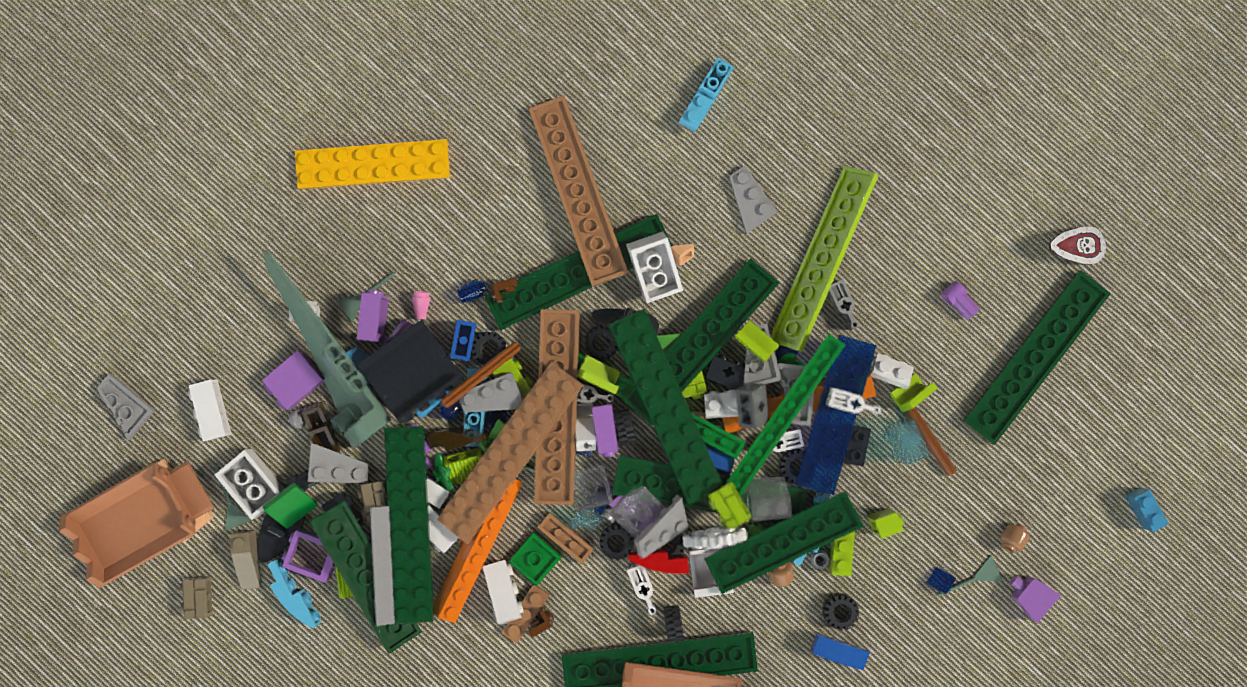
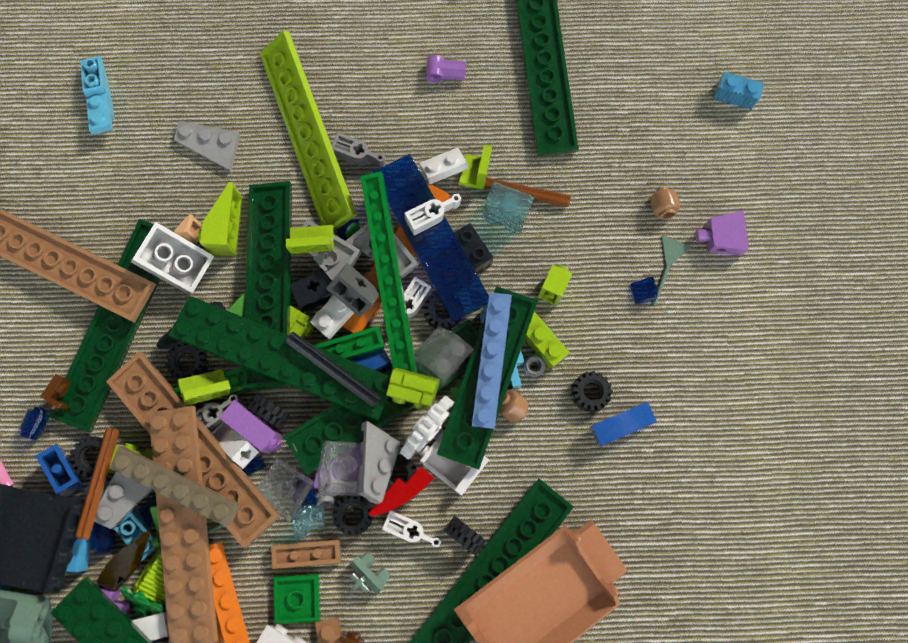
camera: 50 degrees left, 10 degrees down
none -> dark tan plate [109,446,241,527]
none -> lime slope [198,182,242,257]
none -> black axle [286,332,381,407]
none -> sand green hips [349,552,391,595]
none -> medium blue plate [472,292,512,429]

